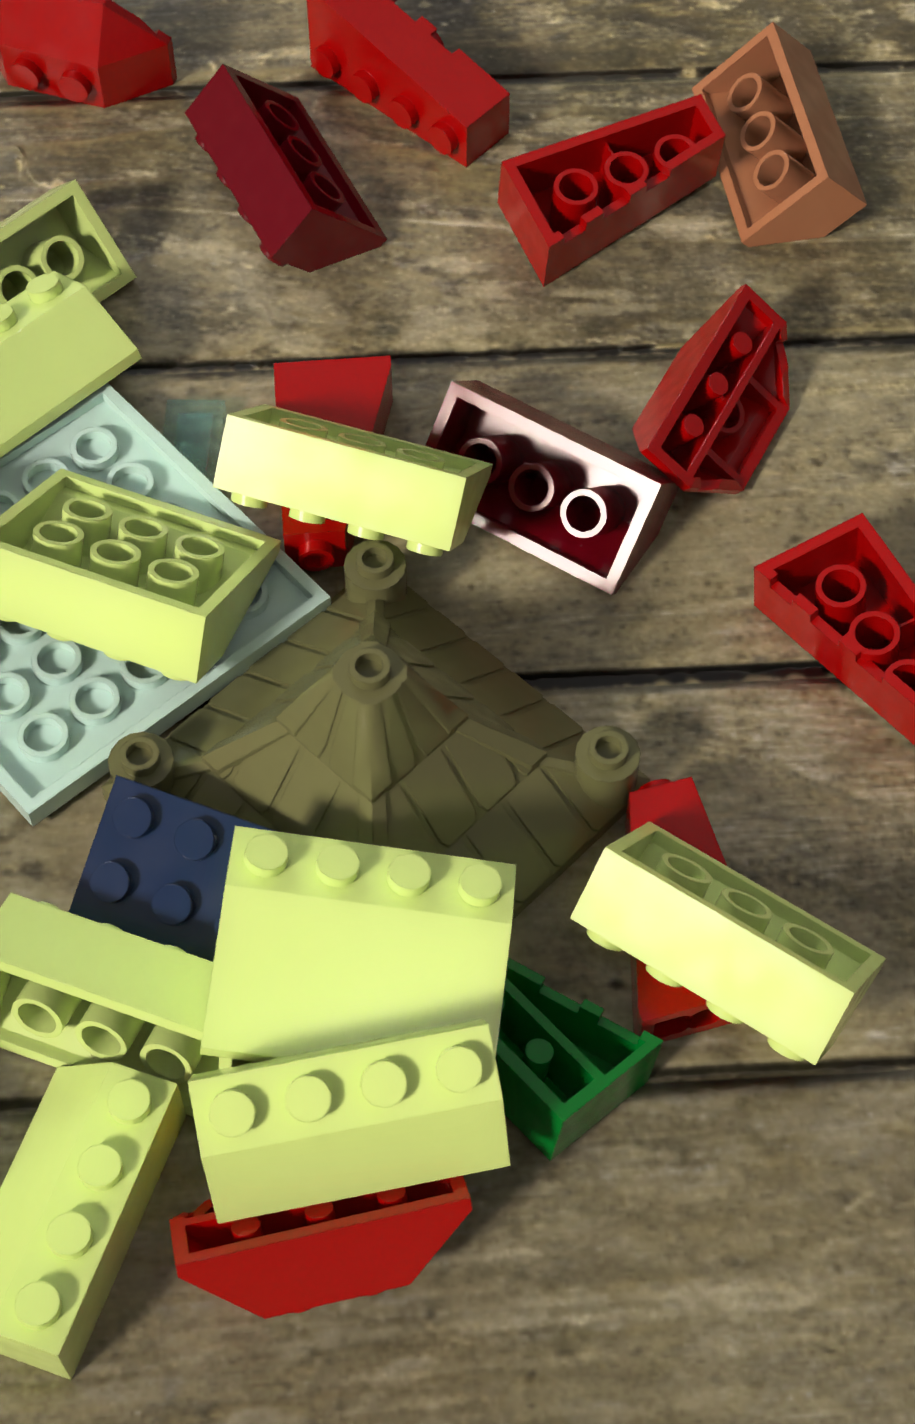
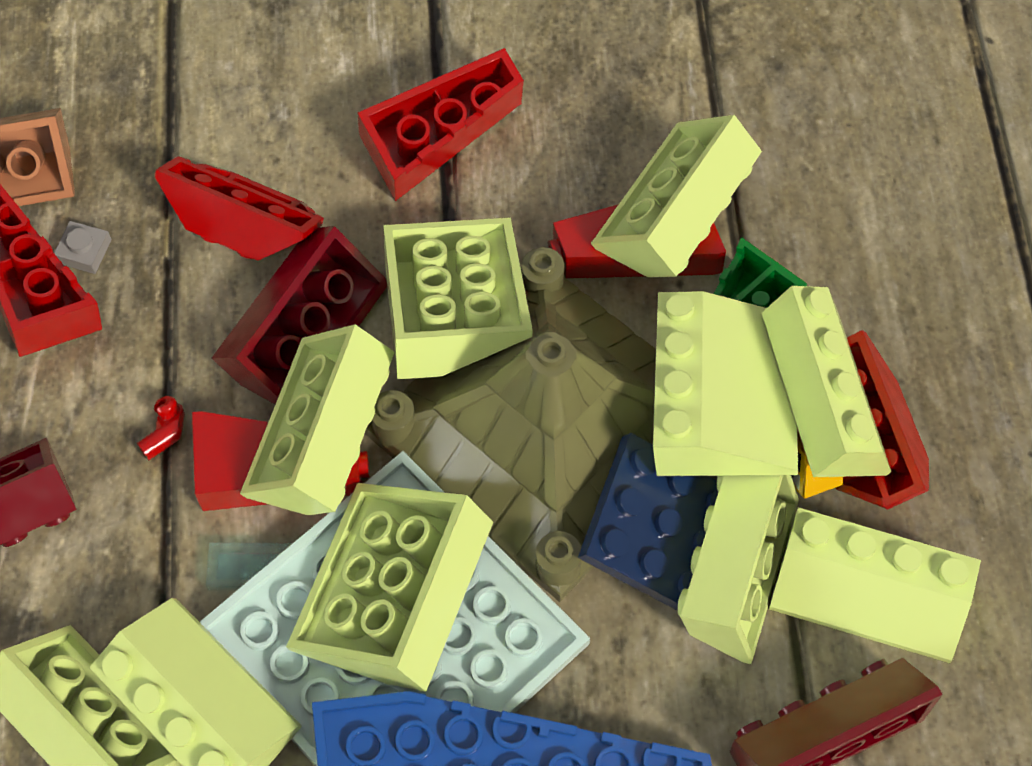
camera: 90 degrees left, 5 degrees up
none -> light grey plate [54,221,112,274]
none -> red arm [136,396,185,461]
none -> yellowish green slope [383,218,533,379]

